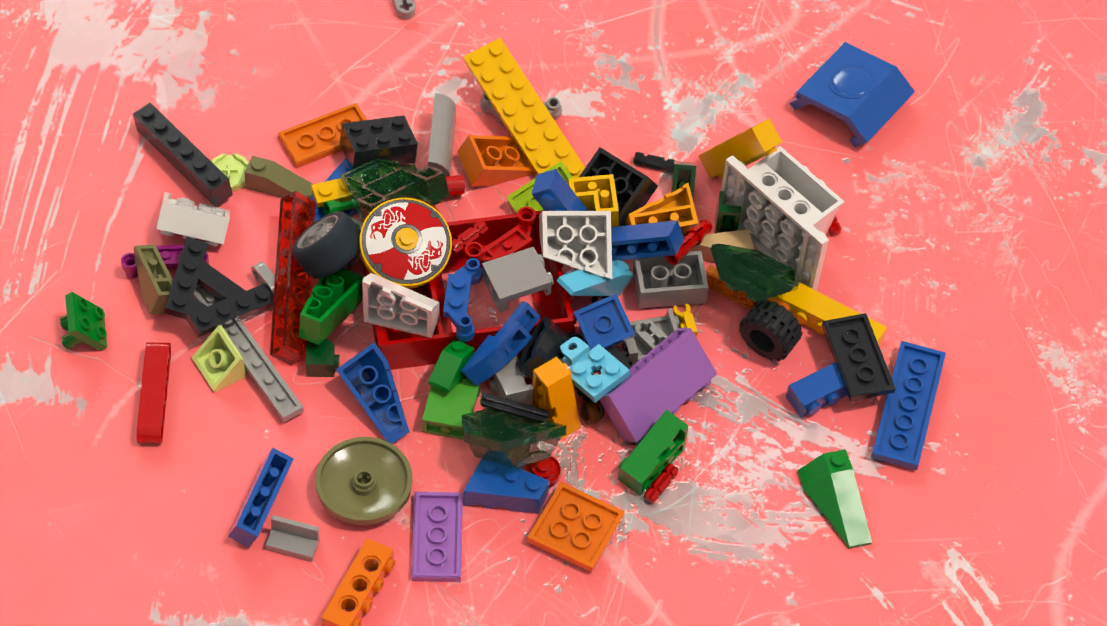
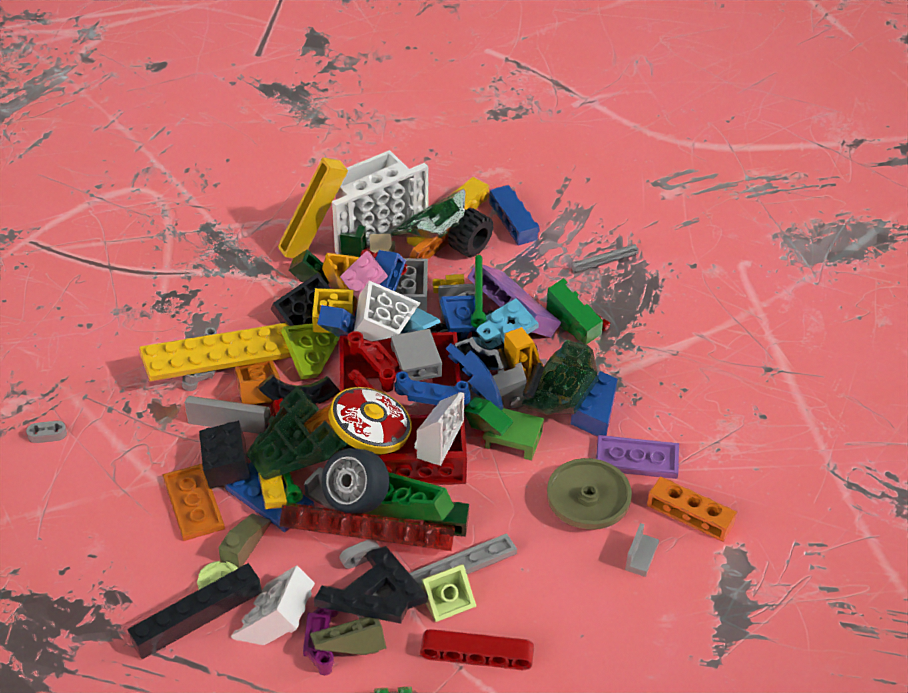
camera: 80 degrees left, 10 degrees down
blue brick [228,448,294,548] -> none
blue wedge [336,342,410,444] -> none
orange plate [527,482,625,573] -> none
black axle [633,152,676,172] -> none
blue panel [789,42,915,147] -> none
green wedge [797,449,872,549] -> none
black tile [822,313,896,402] -> none
blue plate [871,341,946,470] -> none
none -> black tile [257,374,340,407]
none -> bright pink plate [340,251,388,300]
none -> green piece [471,255,486,328]
none -> light grey axle [571,244,639,273]

